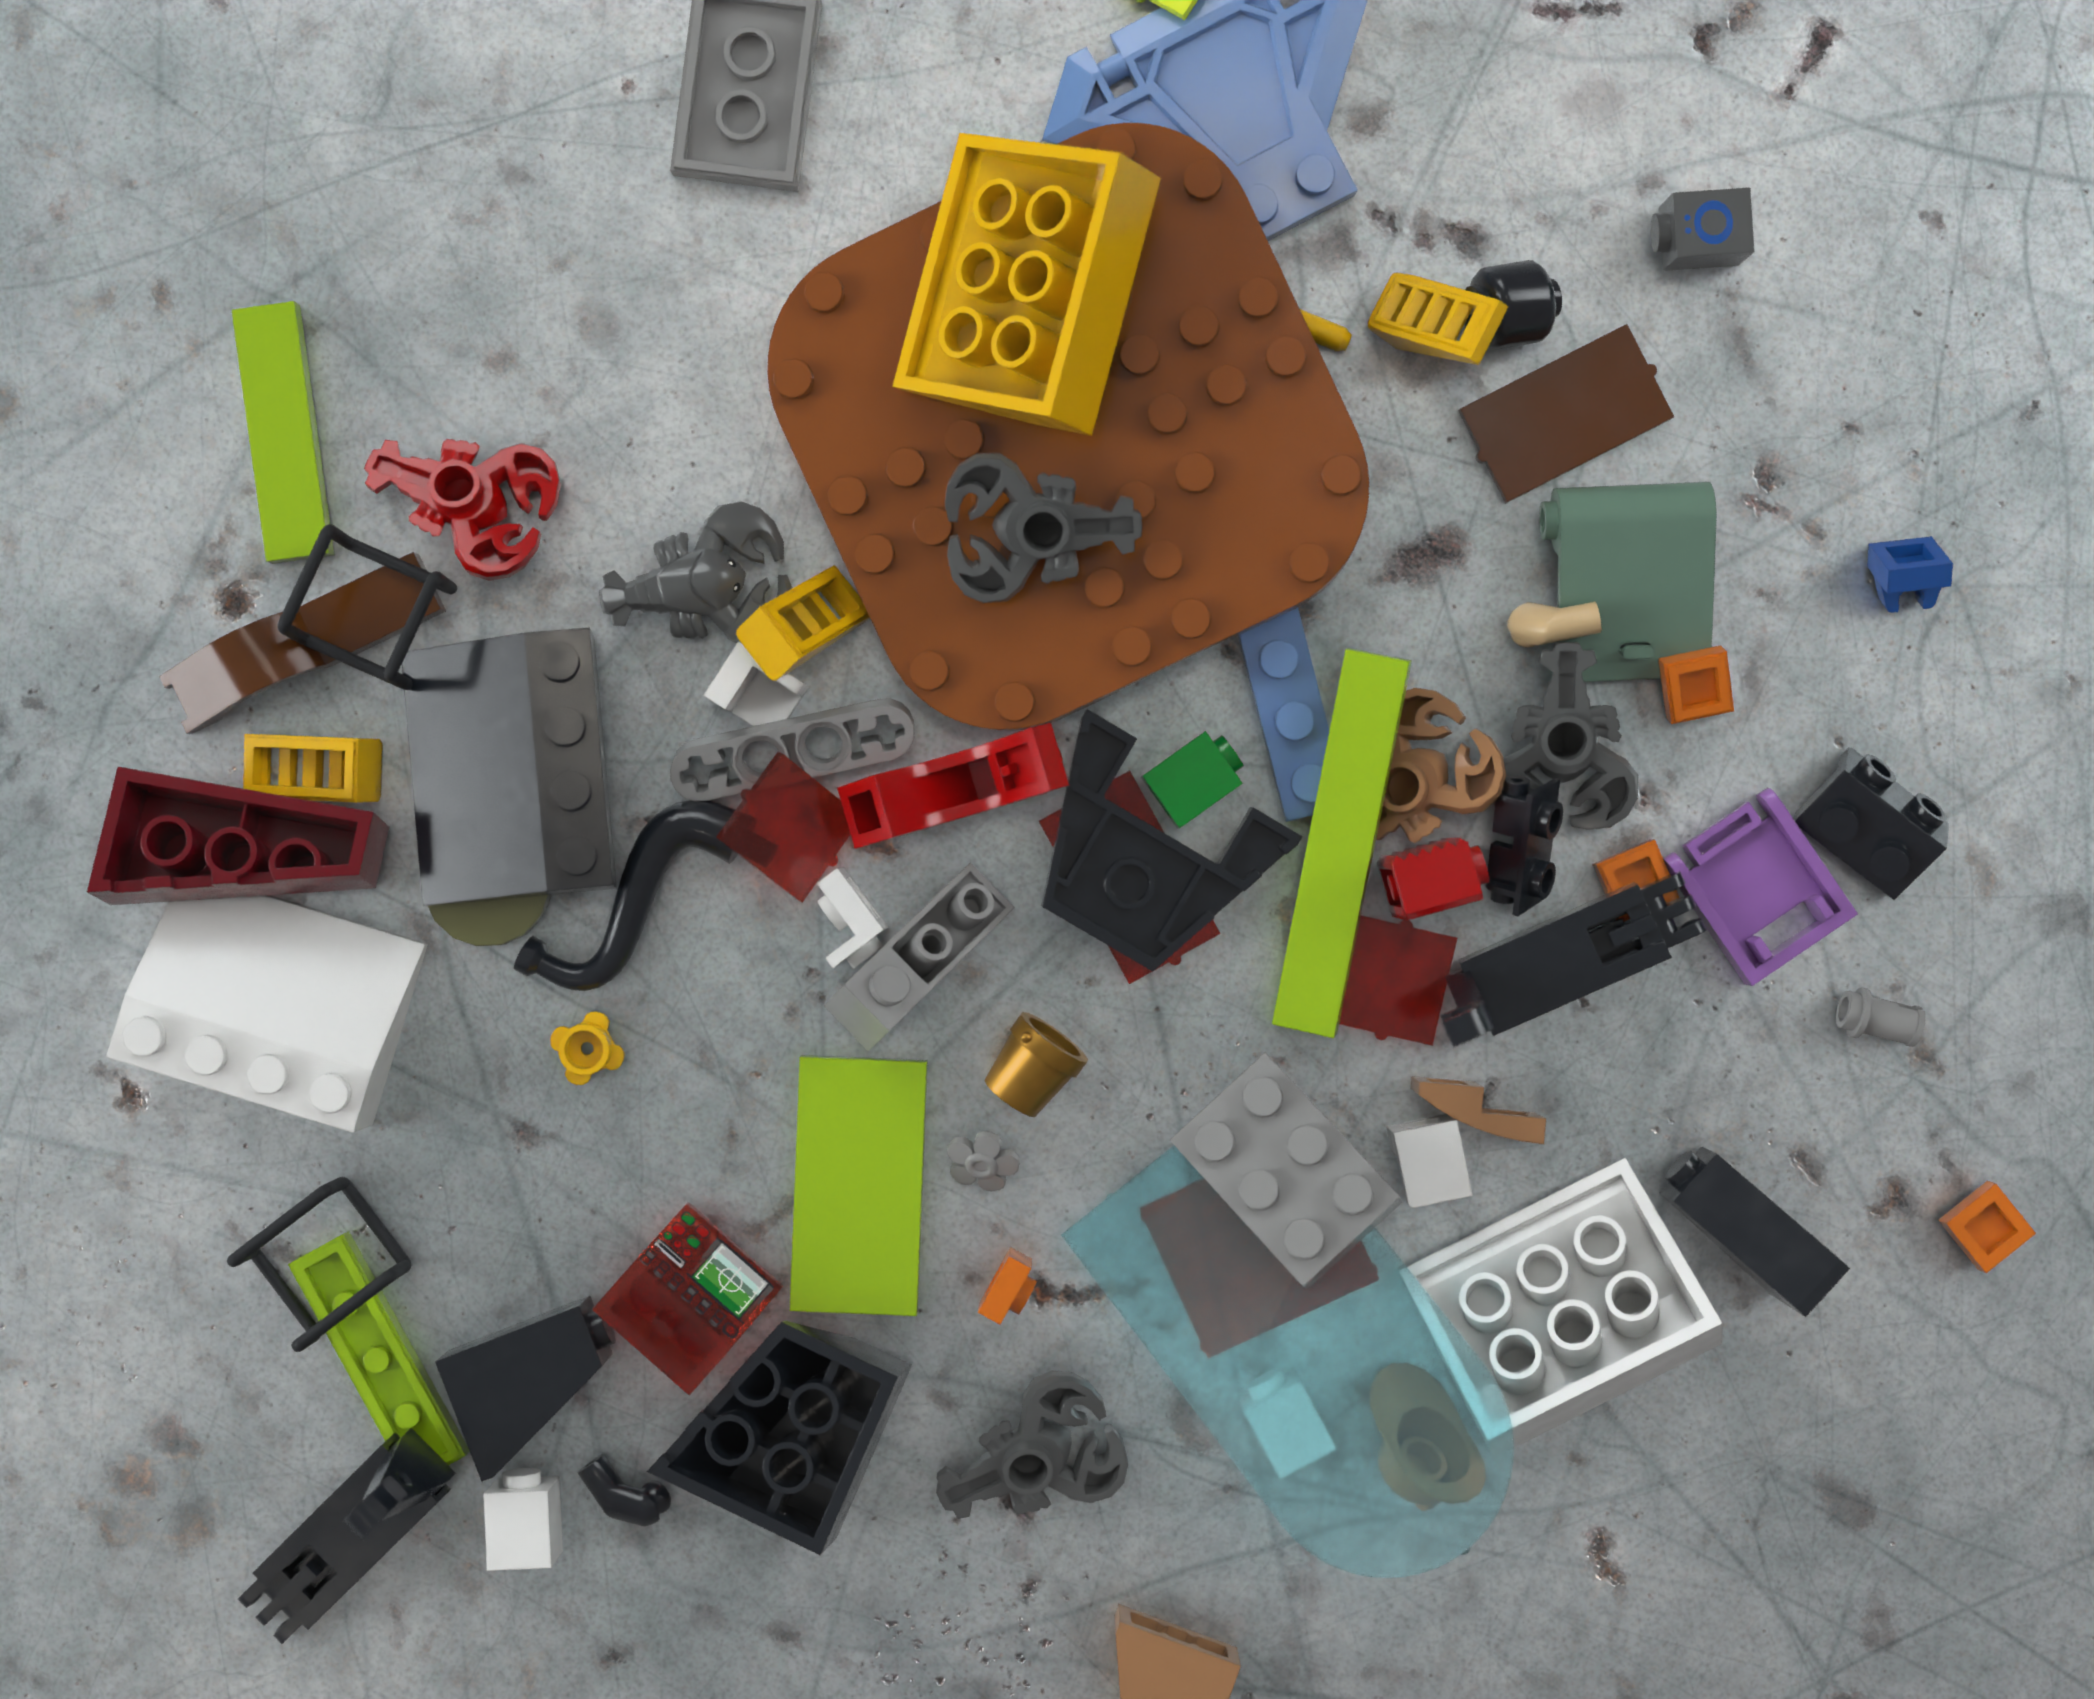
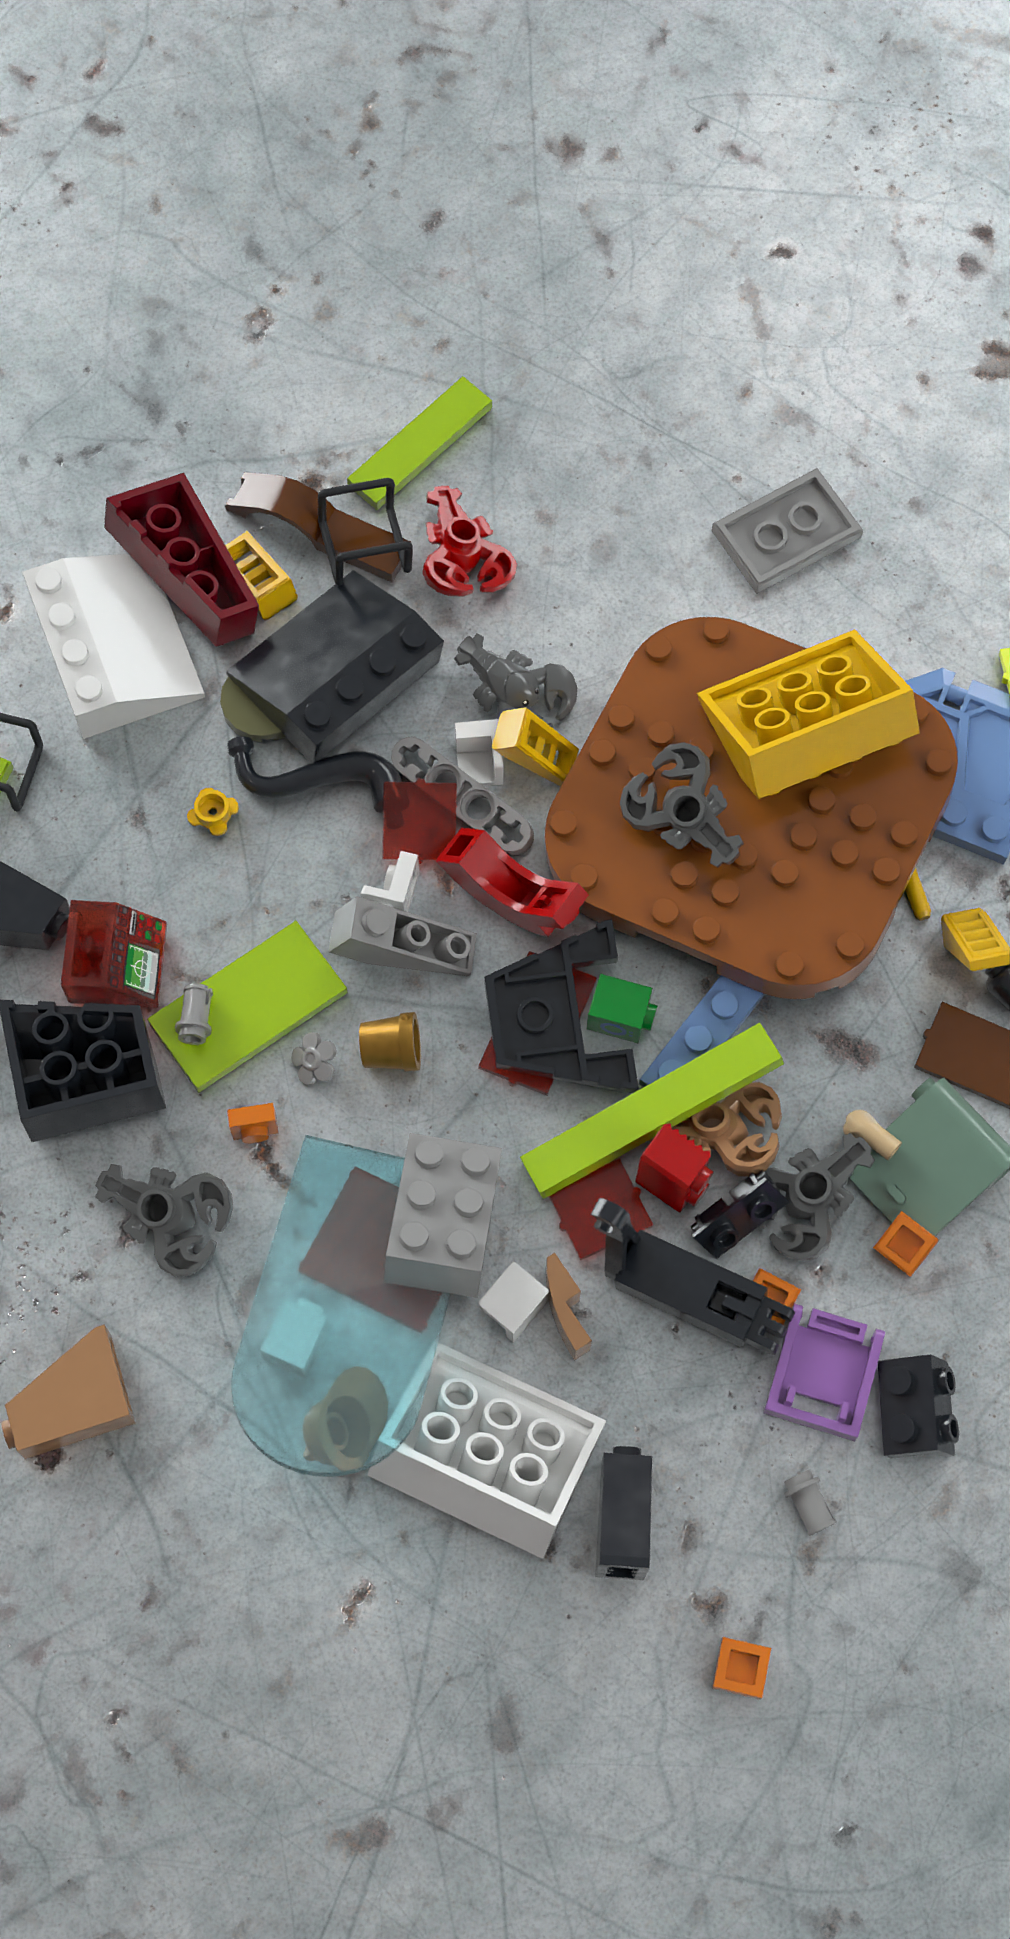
camera: 50 degrees right, 20 degrees down
none -> light grey pin [175,983,213,1045]

